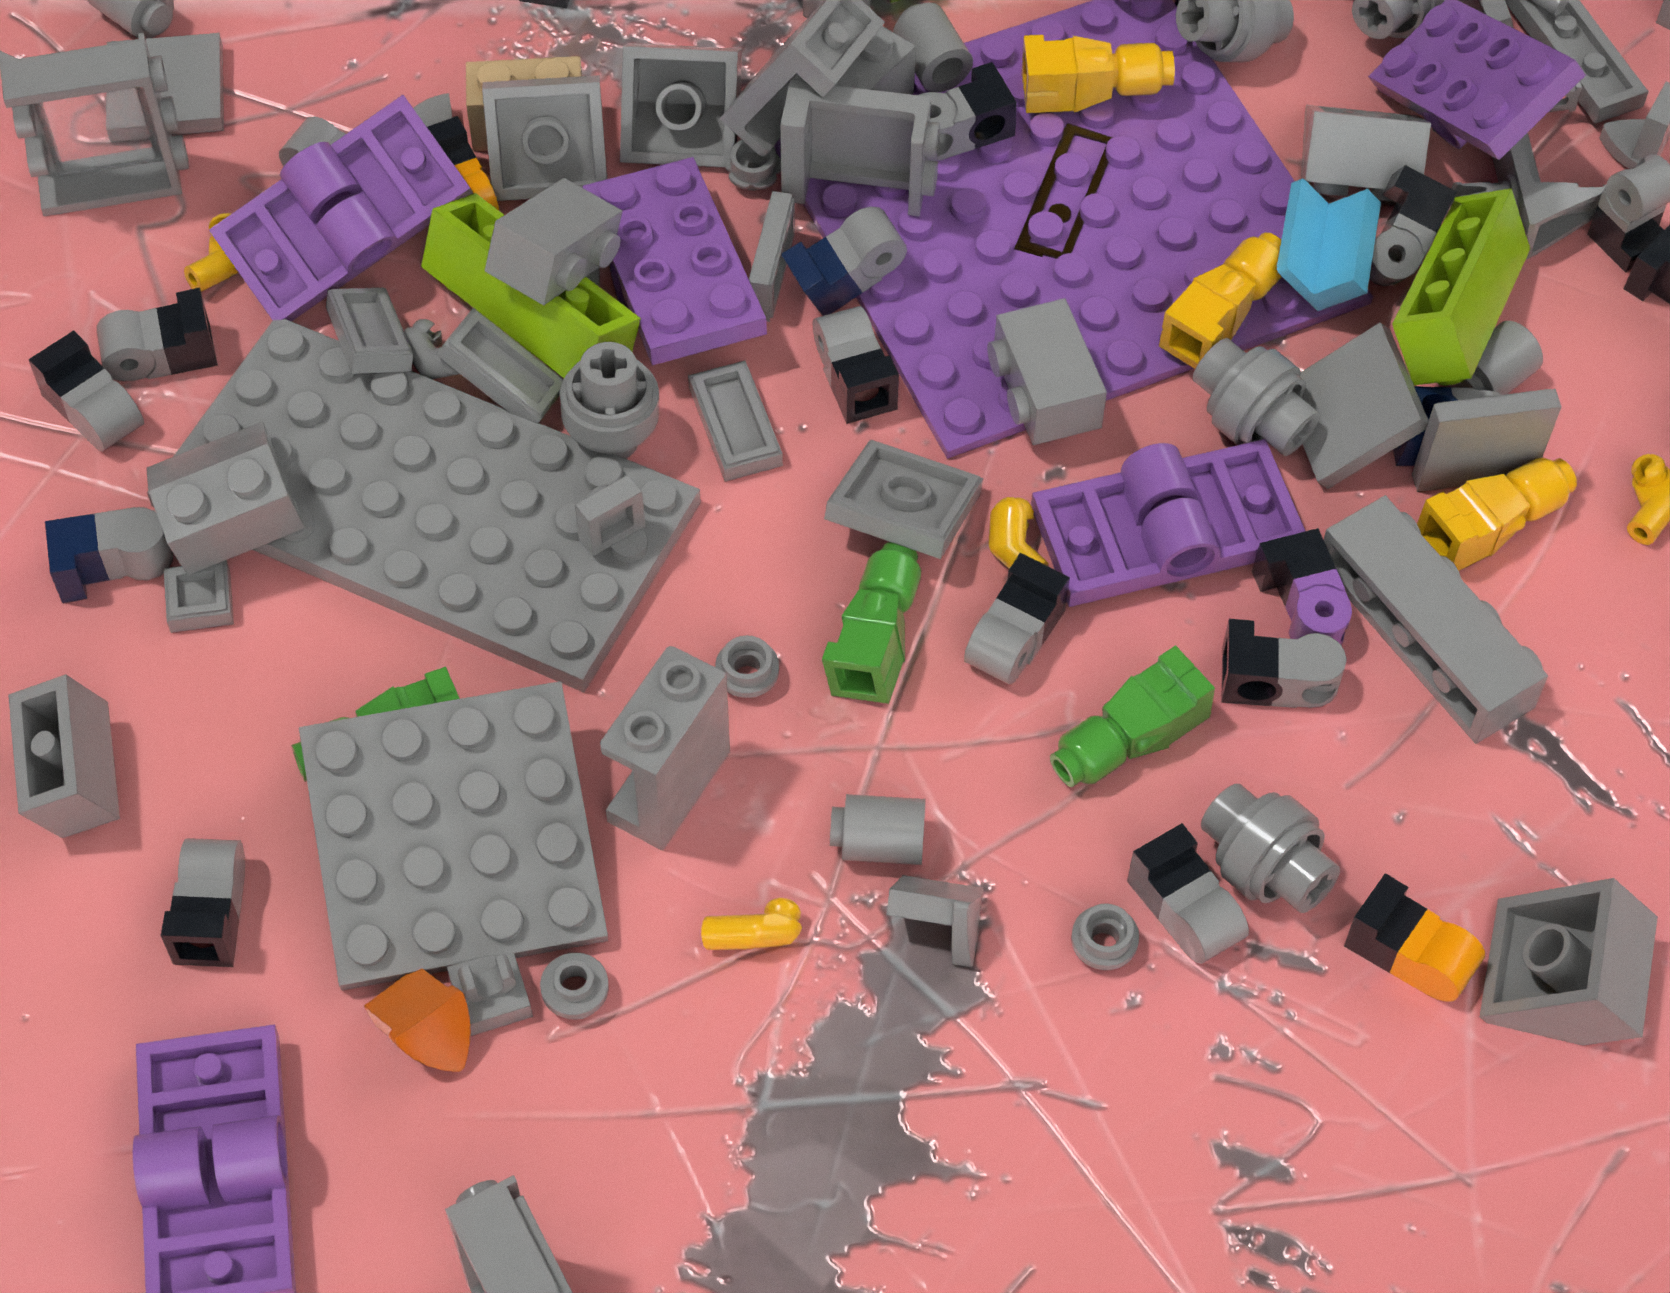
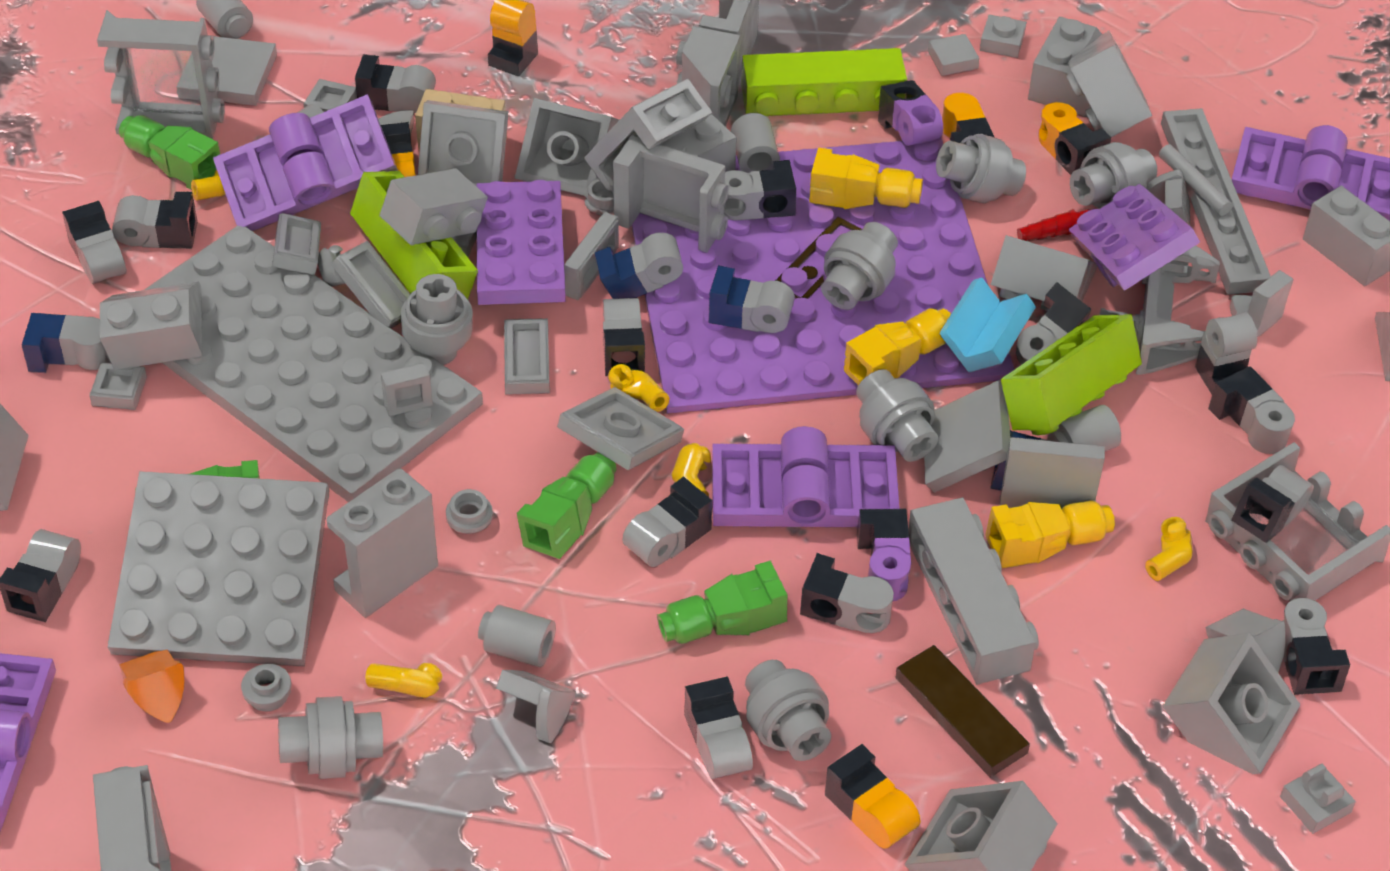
camera: 15 degrees right, 10 degrees down
light grey tile [447,951,533,1036] -> none
light grey brick [987,298,1107,445] -> none
light grey plate [1071,904,1139,970] -> none
none -> bright green piece [119,115,220,190]
none -> light grey piece [278,696,383,779]
none -> light grey plate [303,79,357,112]
none -> leg [355,54,436,113]
none -> yellow arm [608,364,670,412]
none -> leg [708,265,795,333]
none -> light grey piece [821,222,898,310]
none -> dark brown tile [895,645,1030,777]
none -> red animal [1017,209,1090,241]

